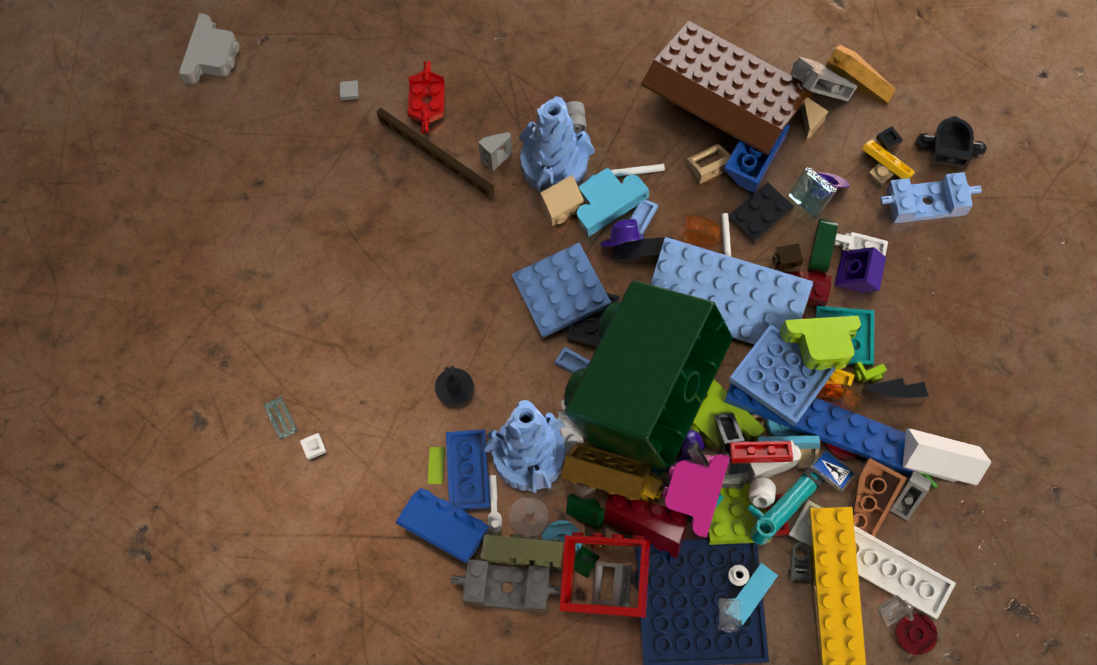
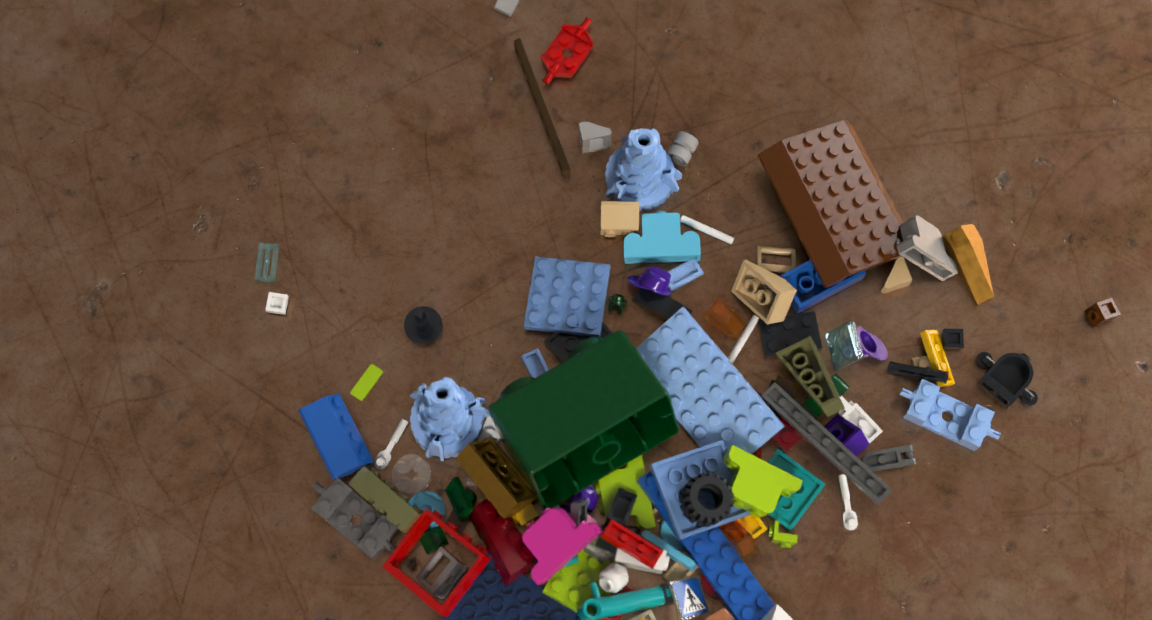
camera: 30 degrees right, 5 degrees up
blue plate [446,429,490,510] -> none
black slope [861,378,929,404] -> none
none -> dark green plate [608,294,627,314]
none -> black tyre [679,472,734,527]
none -> tan slope [731,260,797,324]
none -> dark grey plate [761,383,892,505]
none -> olive wedge [776,336,845,417]
none -> white piece [838,474,858,530]
none -> dark grey plate [861,445,917,472]
none -> black pin [888,361,949,384]
none -> reddish brown bracket [1085,298,1121,327]

